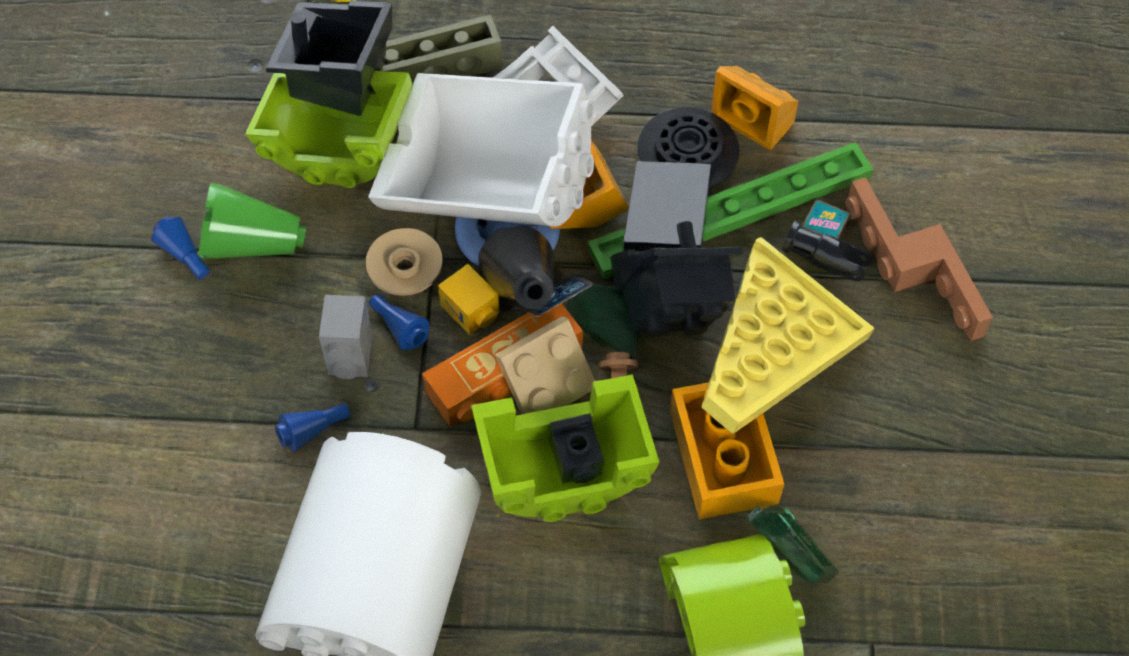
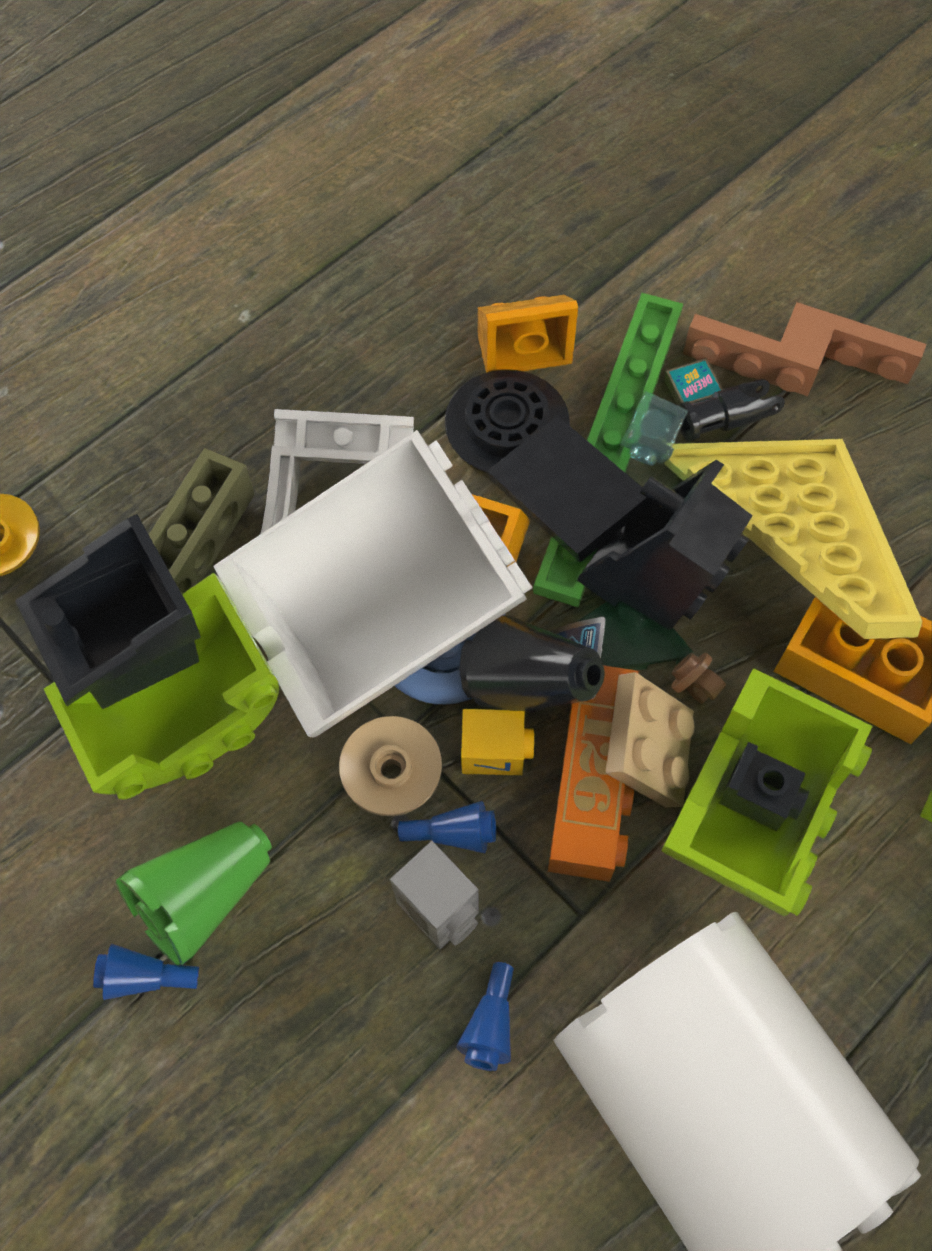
camera: 45 degrees left, 5 degrees up
none -> clear light blue bracket [620,391,688,466]

